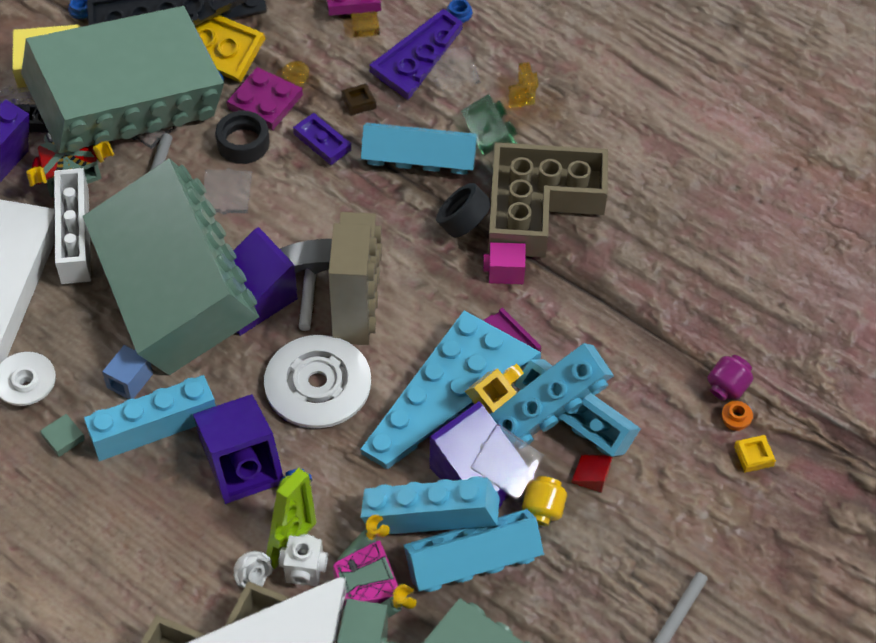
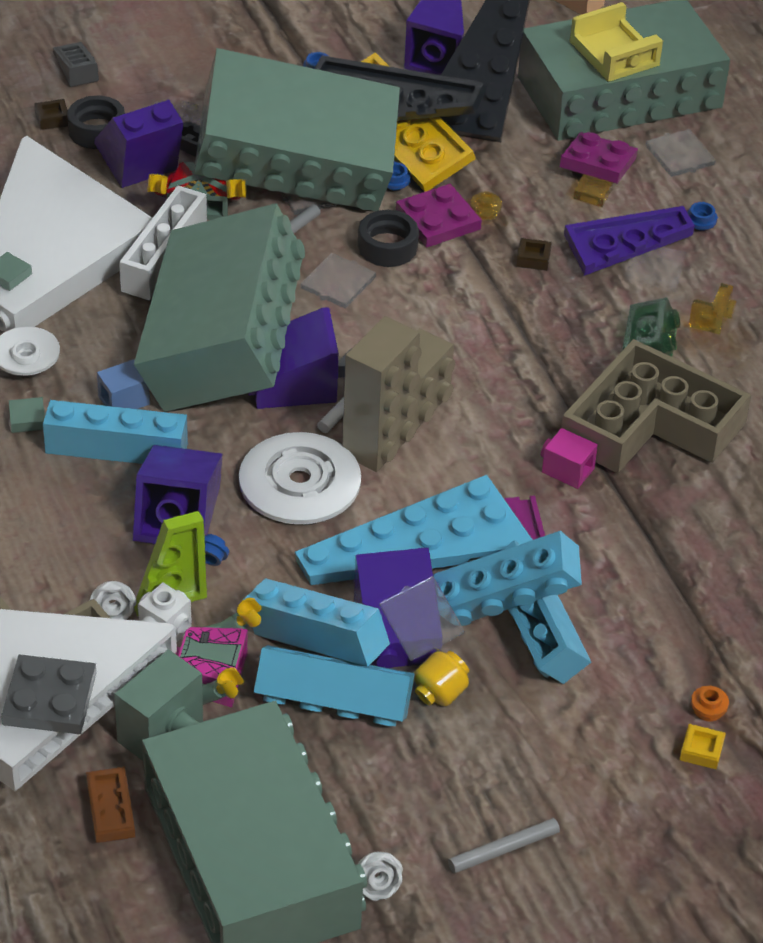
camera: 30 degrees right, 10 degrees down
dark purple plate [293,113,352,165] -> none
medium azure brick [361,123,478,174] -> none
black tyre [436,183,491,238] -> none
yellow brick [465,363,524,414] -> none
red slope [571,455,613,493] -> none
magenta head [707,355,754,401] -> none

